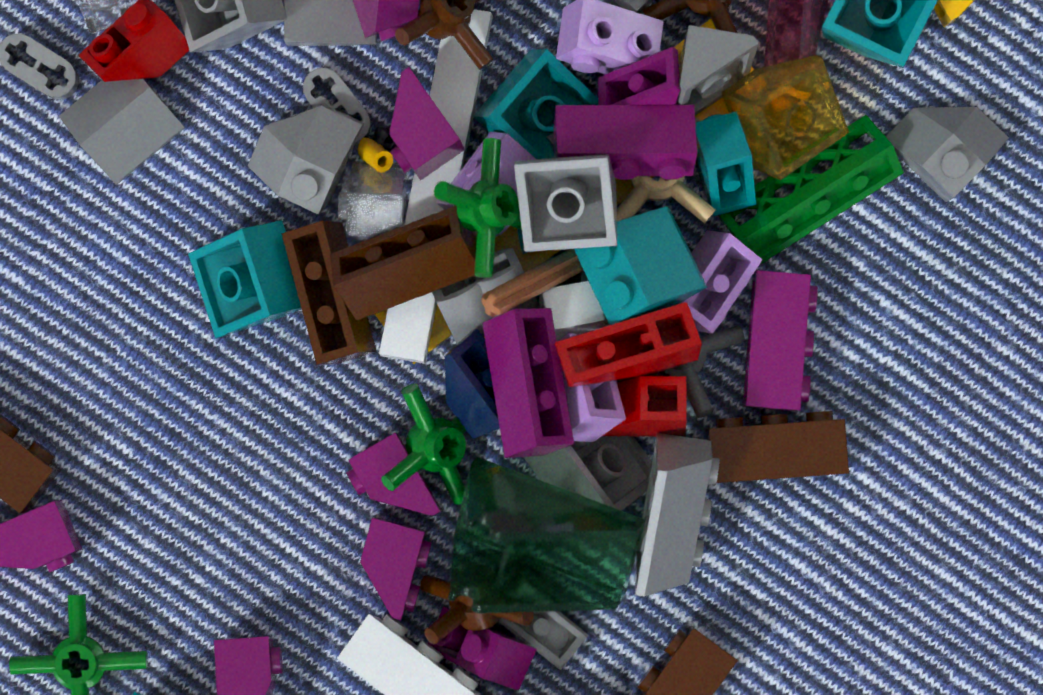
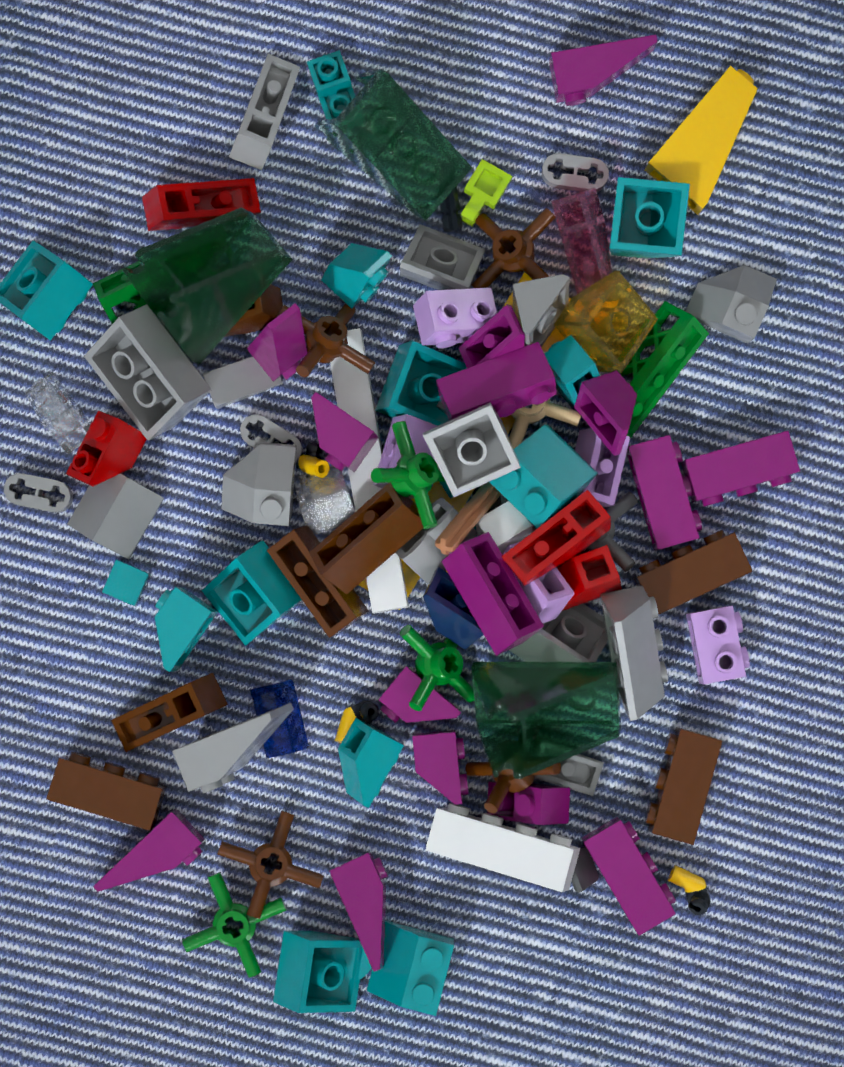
camera: 20 degrees left, 0 degrees up
none -> teal tile [102,560,150,606]
none -> reddish brown slope [111,672,228,752]
none -> teal slope [155,587,218,672]
none -> light grey slope [172,703,294,793]
none -> reddish brown bar [217,811,324,919]
none -> clear blue slope [250,679,309,758]
none -> arm [334,700,379,743]
none -> teal slope [338,718,404,808]
none -> magenta slope [574,370,637,456]
none -> magenta brick [681,431,800,507]
none -> lavender brick [686,606,750,684]

